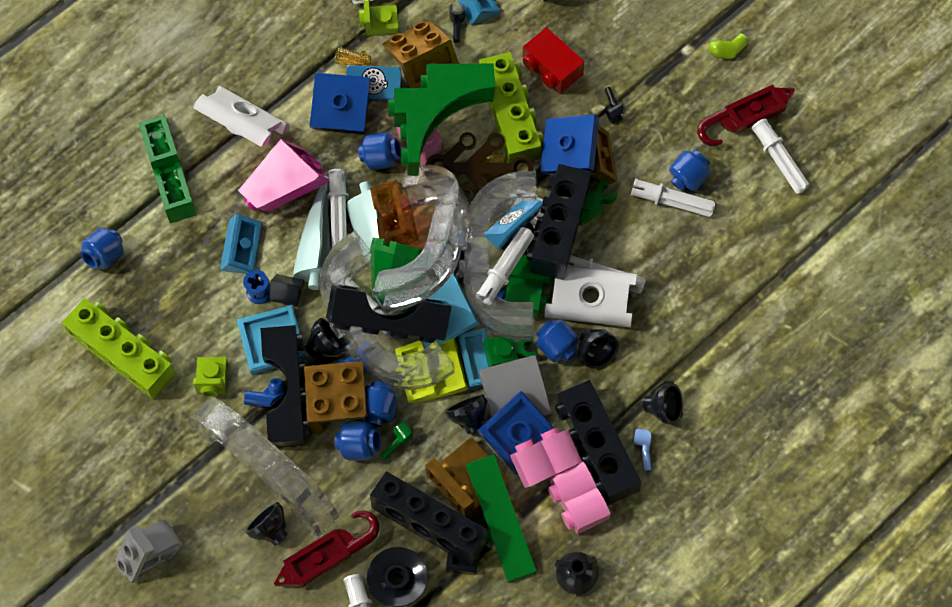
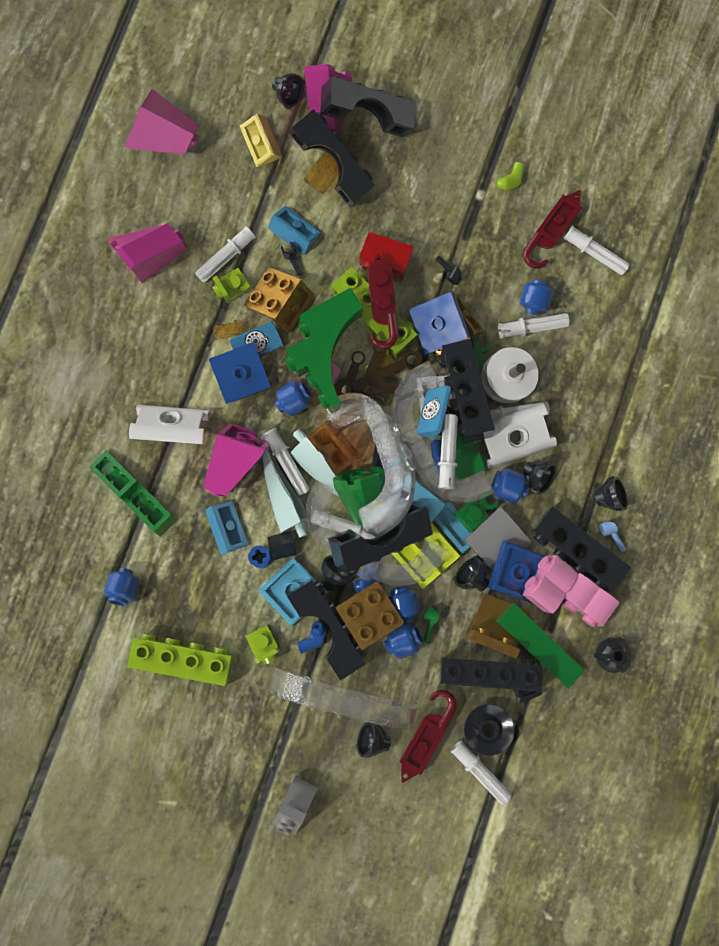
camera: 30 degrees left, 15 degrees up
none -> dark red plate [367,254,399,349]
none -> white wheel [480,347,538,404]

